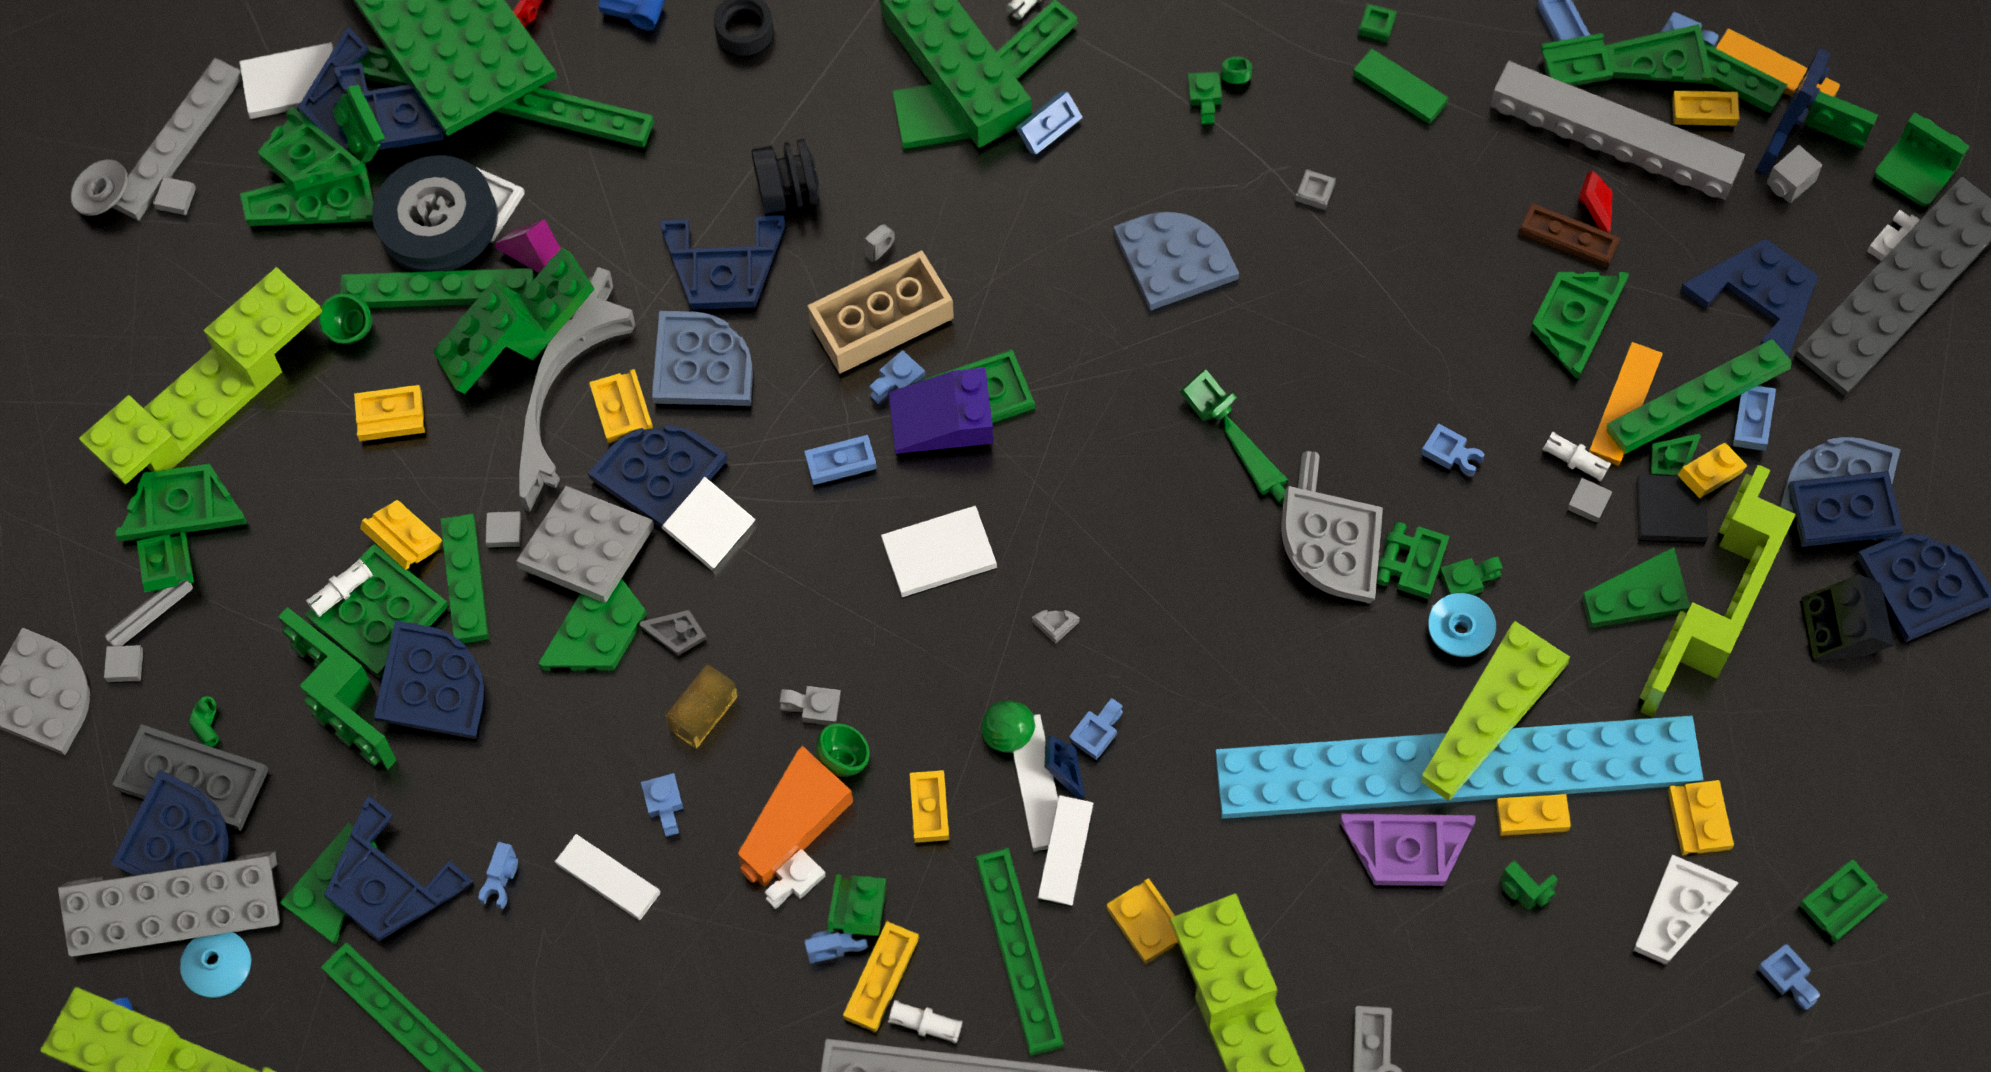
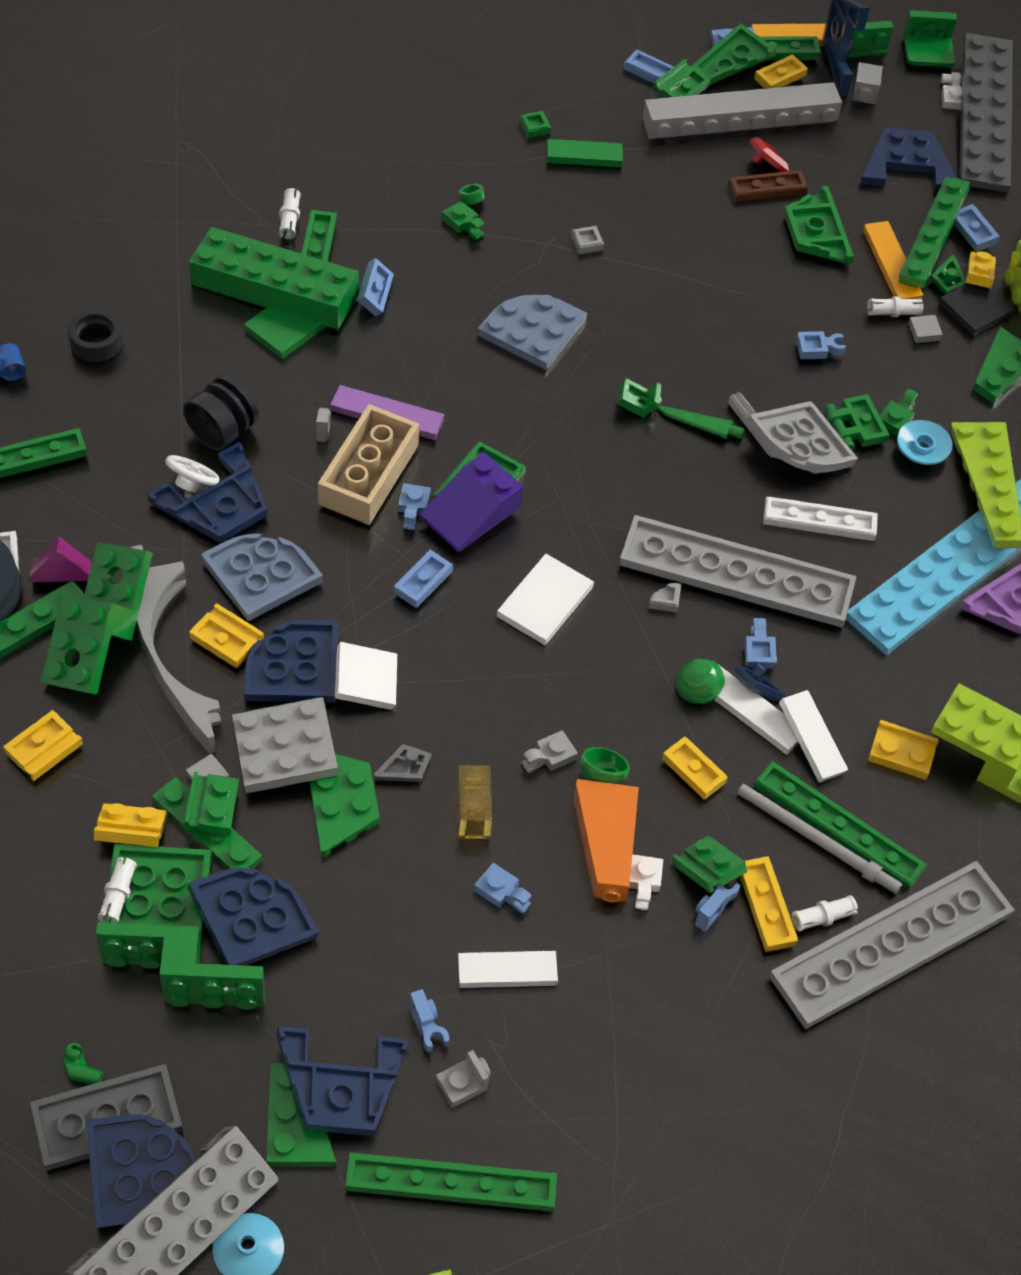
camera: 45 degrees left, 10 degrees down
none -> white piece [165,455,219,492]
none -> green plate [183,771,239,836]
none -> medium lavender tile [330,385,444,441]
none -> light grey bracket [436,1050,491,1108]
none -> light grey plate [619,515,857,628]
none -> light grey bar [737,784,902,894]
none -> white tile [763,496,878,541]

